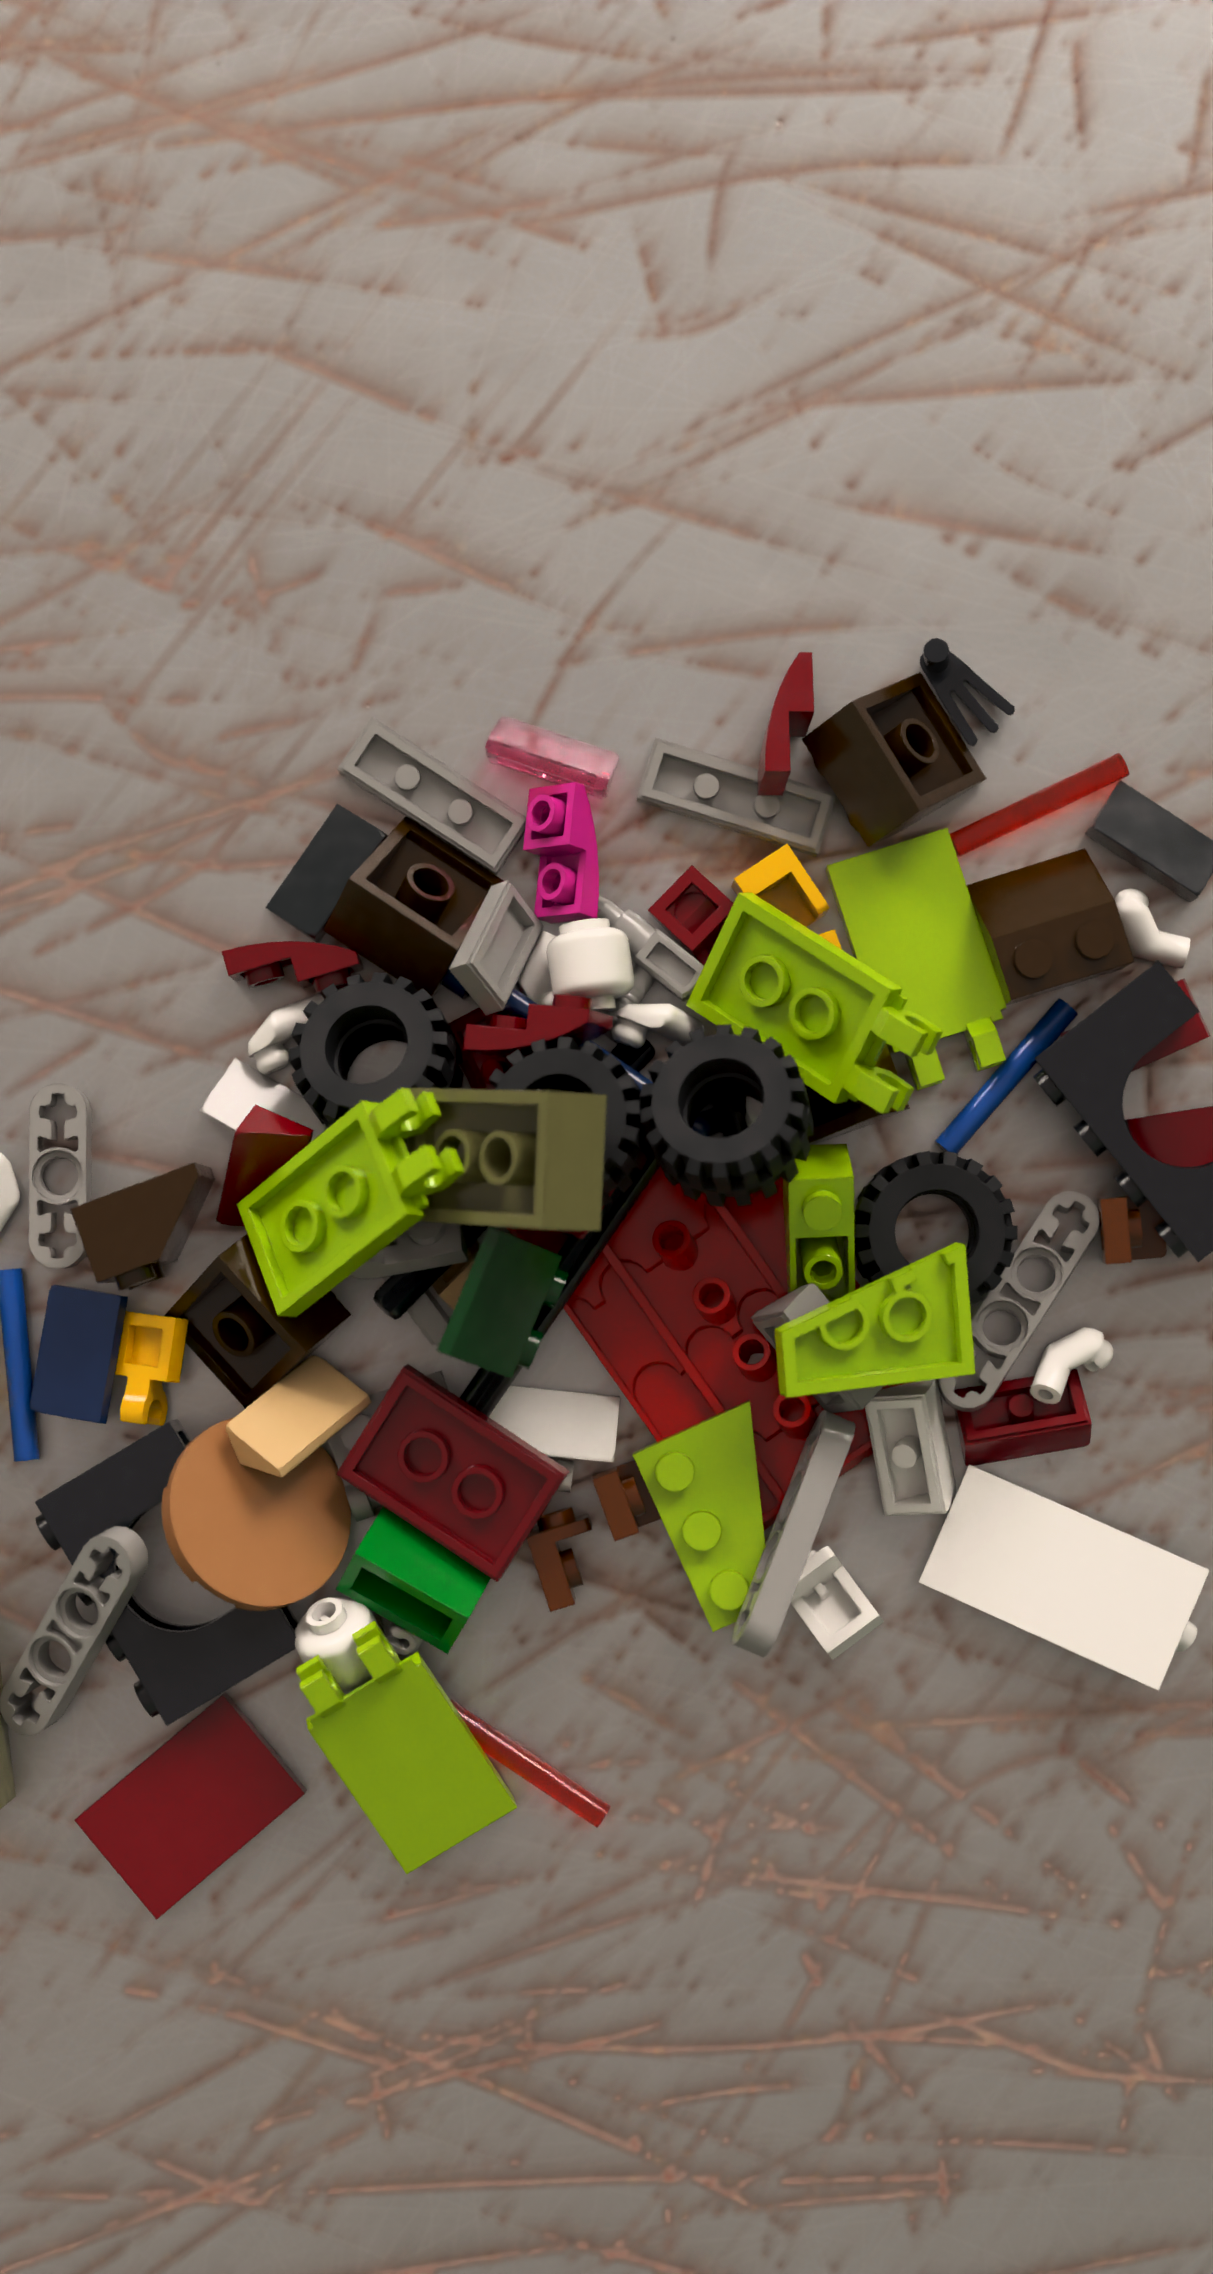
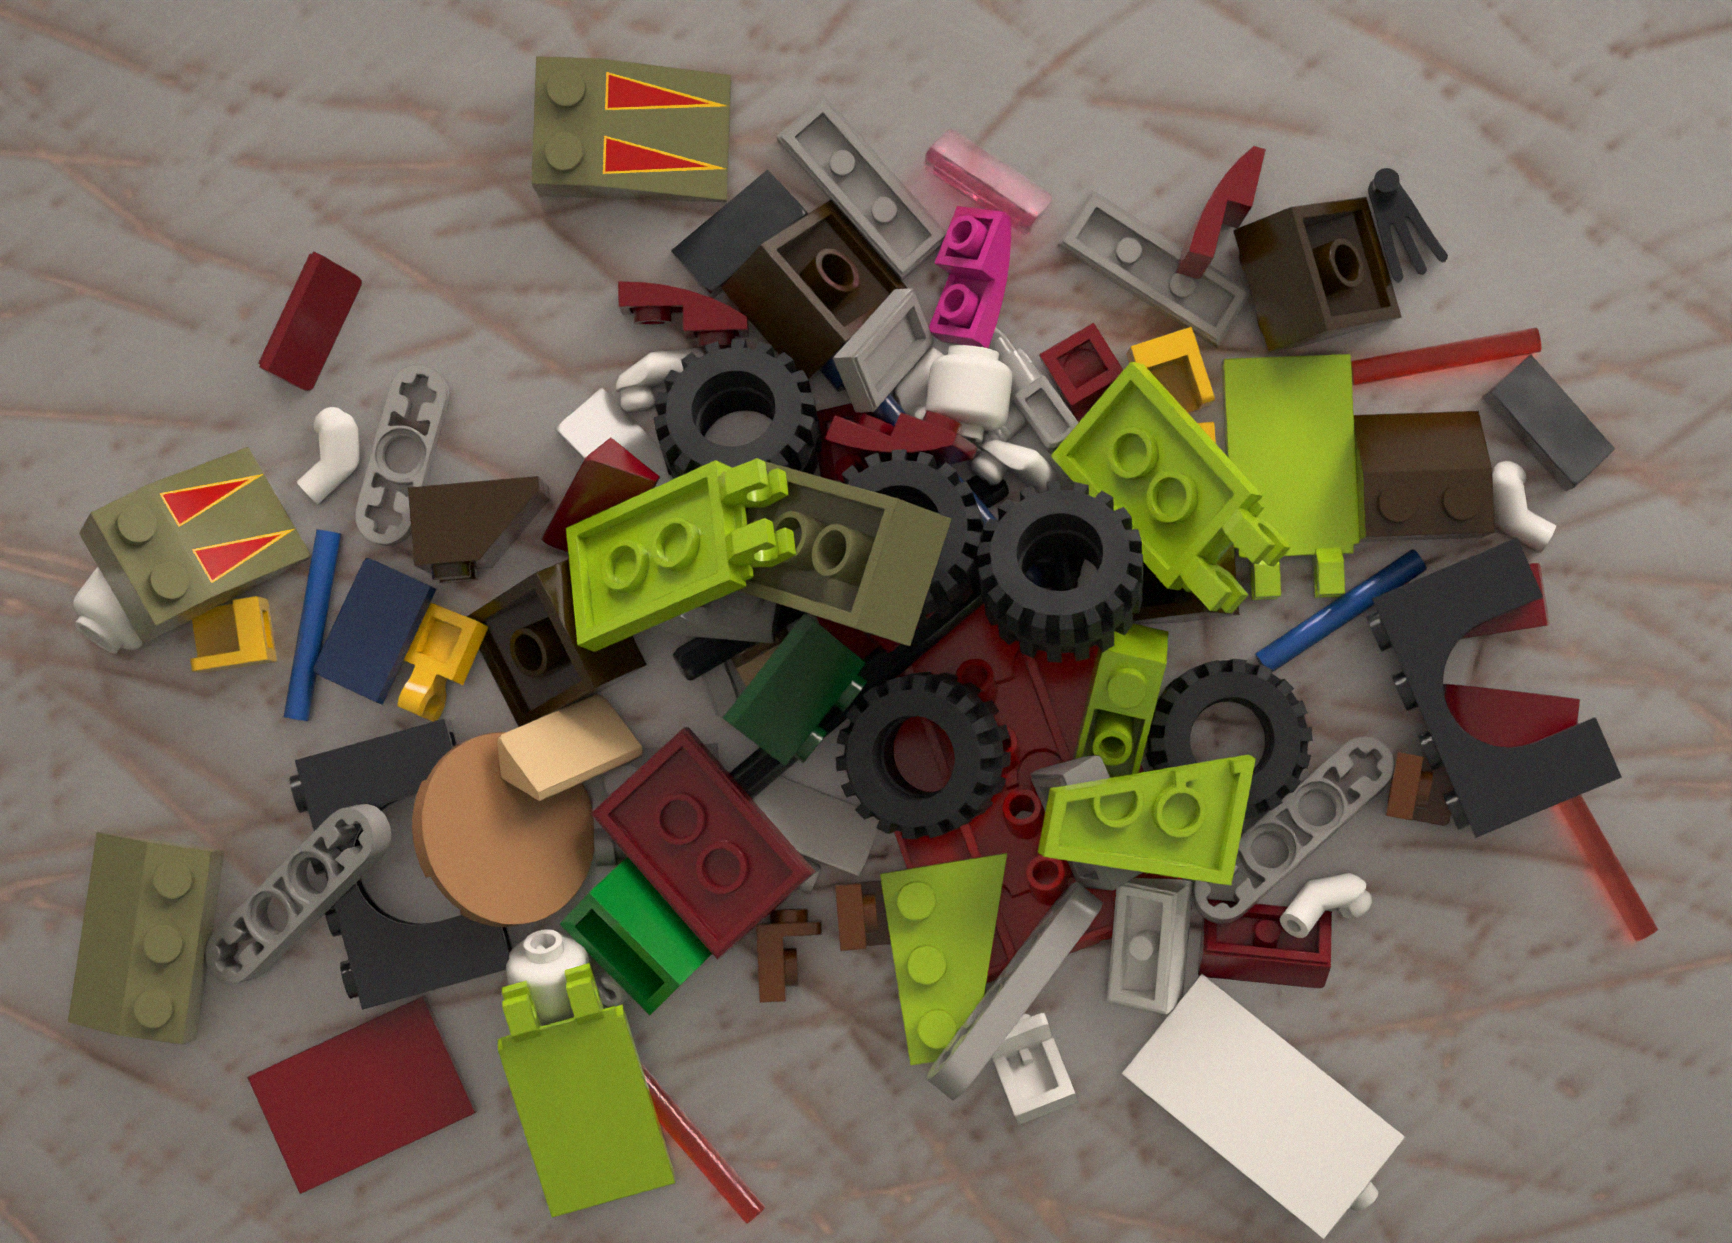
camera: 15 degrees right, 0 degrees up
none -> olive slope [531,56,731,202]
none -> black tyre [835,671,1011,839]

